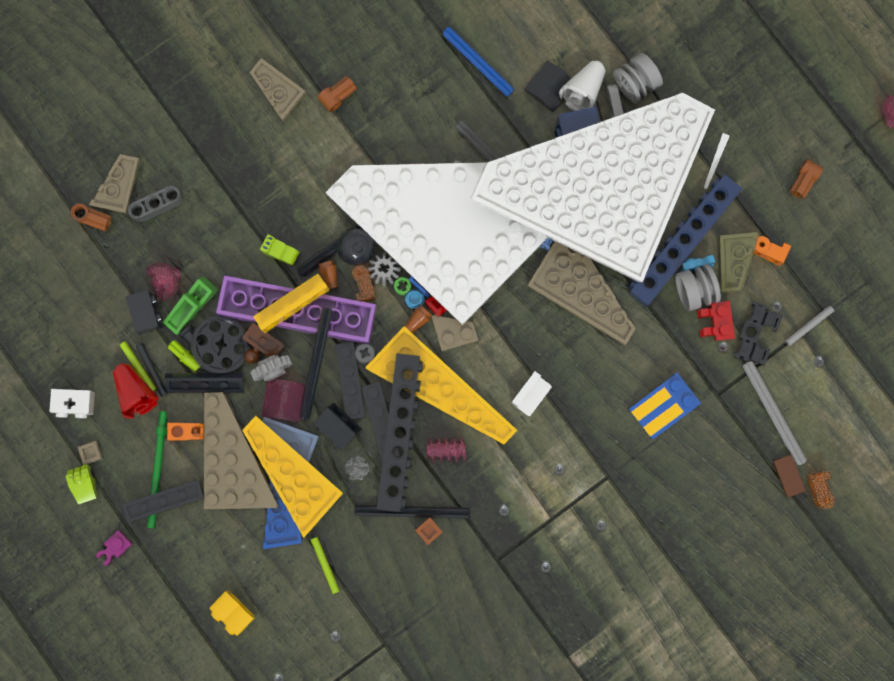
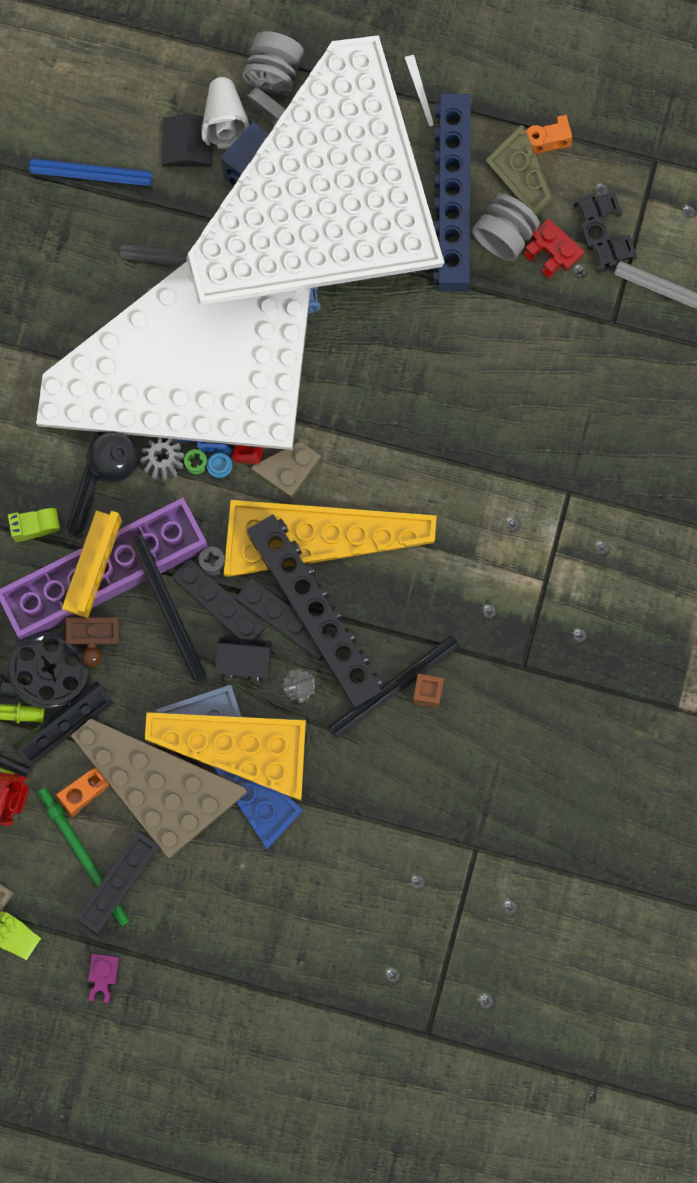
camera: 35 degrees left, 5 degrees down
yellow brick [209,590,256,636] -> none
light grey gear [250,355,292,381] -> none
clear pink slope [262,379,306,423] -> none
lime bar [311,537,340,594] -> none
dark orange cone [318,260,338,289] -> none
clear orange leg [352,265,376,302] -> none
dark orange cone [405,305,432,333] -> none
clear pink piece [427,438,466,462] -> none
white panel [511,371,552,416] -> none
dark tan wing [527,241,636,346] -> none
slope [629,373,701,440] -> none
dark azure plate [680,255,715,274] -> none
light grey bar [785,306,834,346] -> none
dark orange piece [790,159,824,199] -> none

